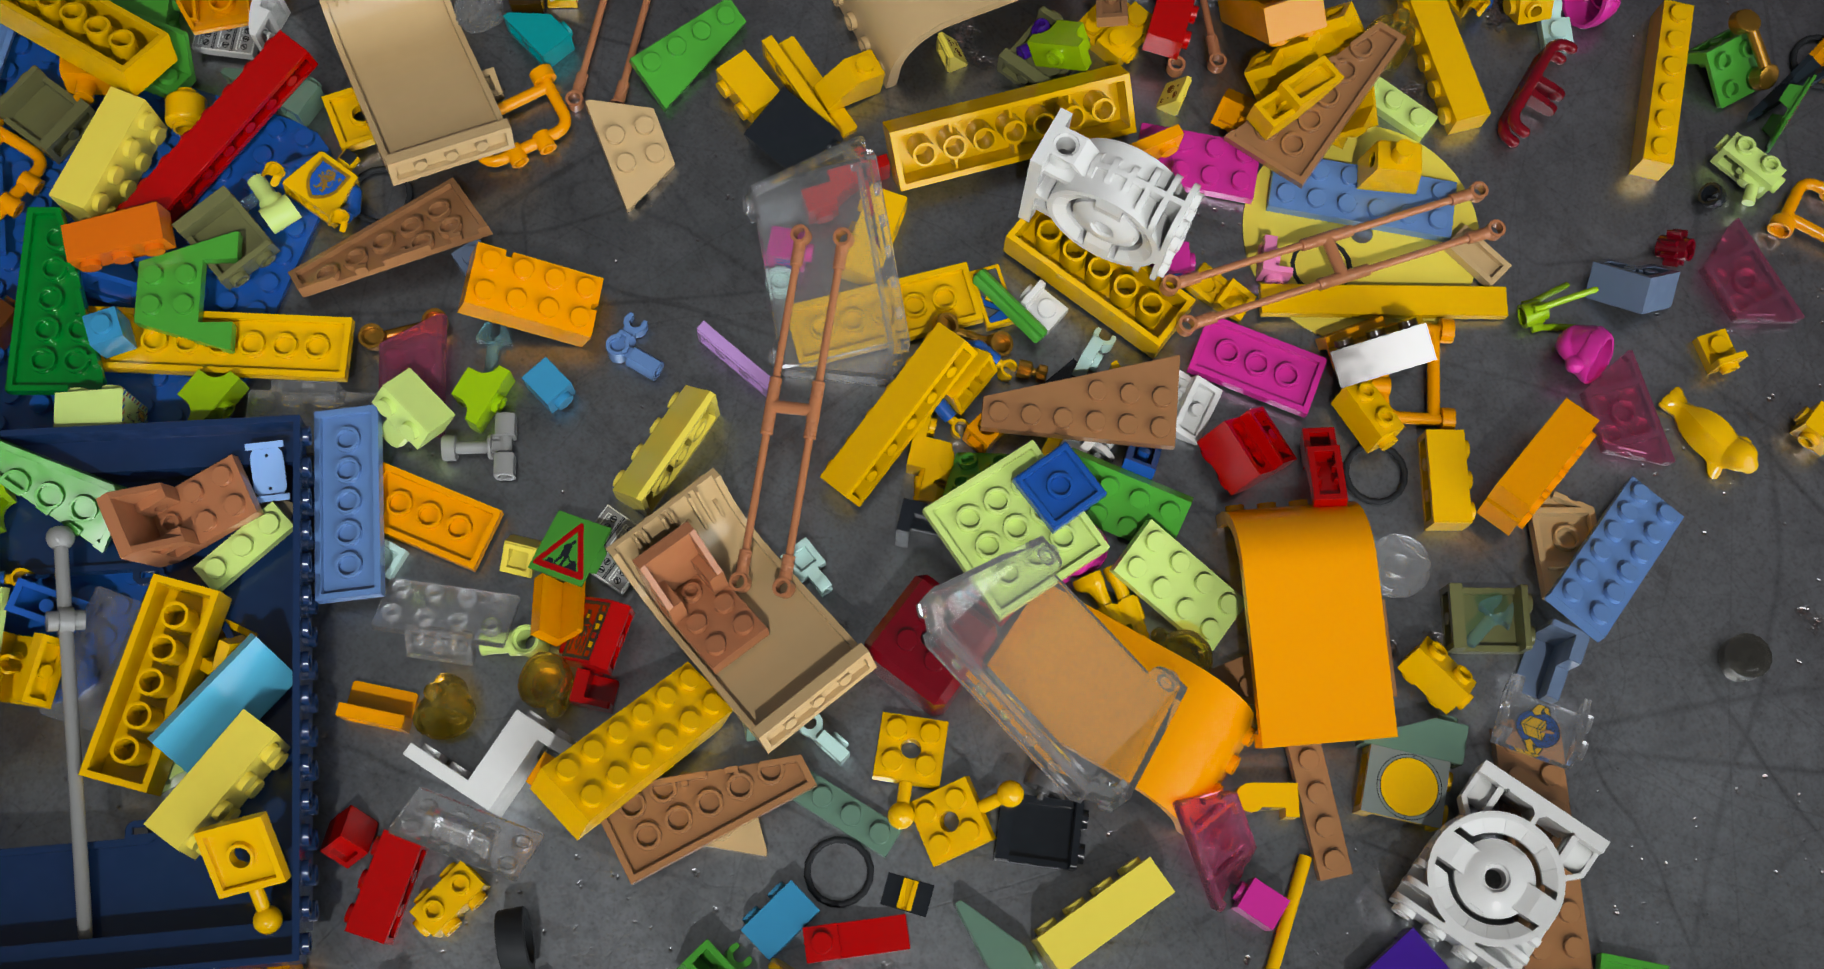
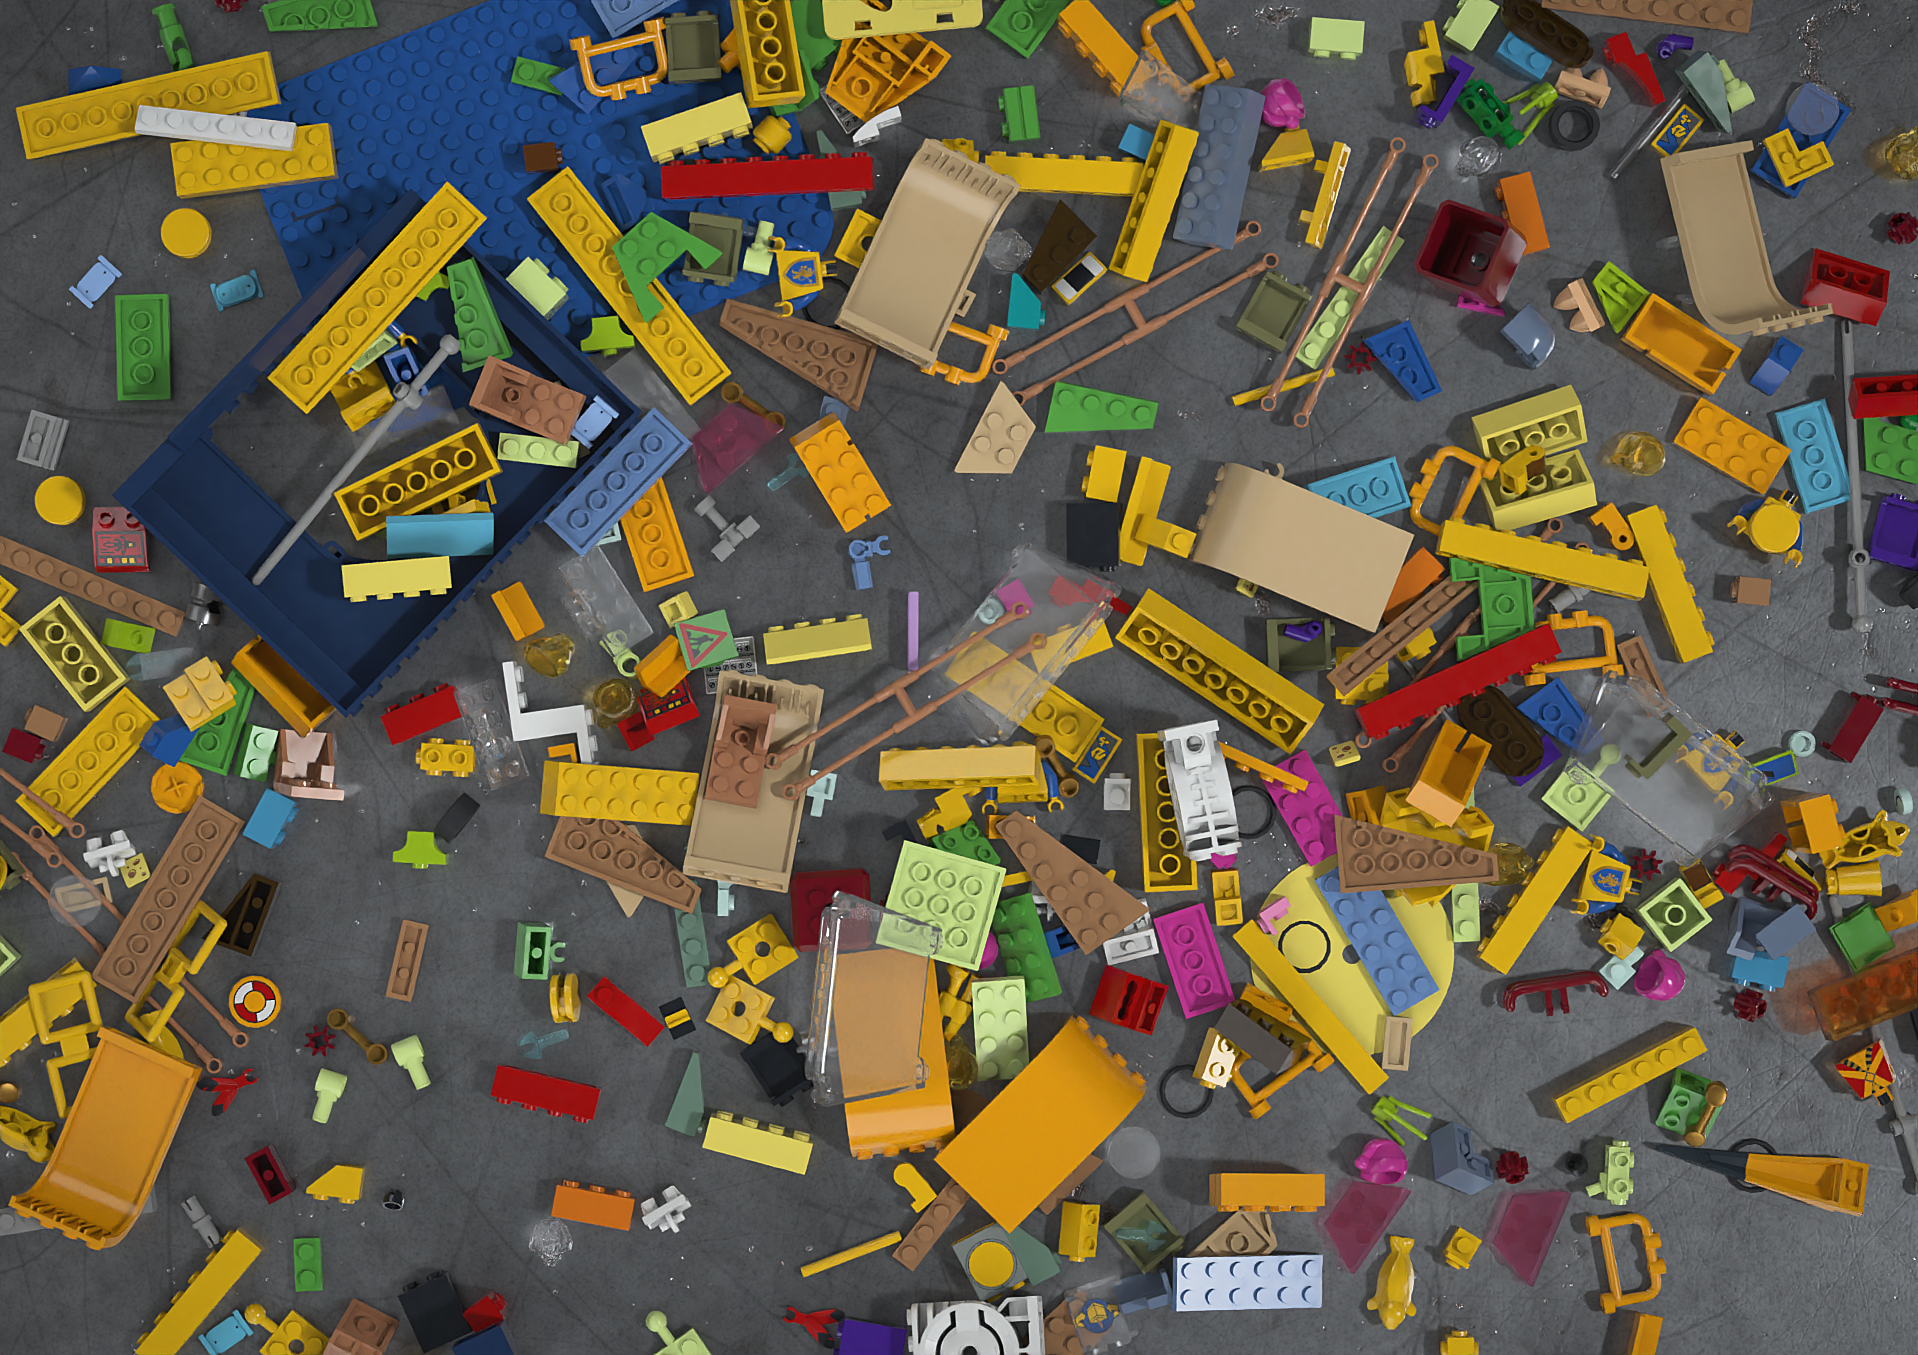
camera: 55 degrees right, 15 degrees up
green wing [5,207,108,395] -> none
orange brick [61,202,177,273] -> none
dark azure brick [82,306,137,359] -> none
yellow plate [194,811,291,935] -> none
red panel [320,805,378,869] -> none
yellowish green brick [372,368,455,450] -> none
lime brick [451,365,516,434] -> none
dark azure brick [521,357,576,414] -> none
dark azure brick [740,880,820,961] -> none
black piece [804,836,874,908] -> none
bright green axle [973,269,1047,343] -> none
blue tile [1012,442,1107,534] -> none
pearl gold piece [1016,359,1048,383] -> none
lime brick [1027,20,1092,71] -> none
light aqua plate [1072,327,1116,377] -> none
nougat bar [1159,181,1506,337] -> none
clear pink wing [1172,790,1257,912] -> none
dark pink brick [1231,877,1290,931] -> none
yellow slope [1246,55,1345,140] -> none
red slope [1300,427,1348,507] -> none
yellow torso [1357,139,1422,194] -> none
yellow brick [1417,429,1476,531] -> none
bright green piece [1762,74,1817,153] -> none

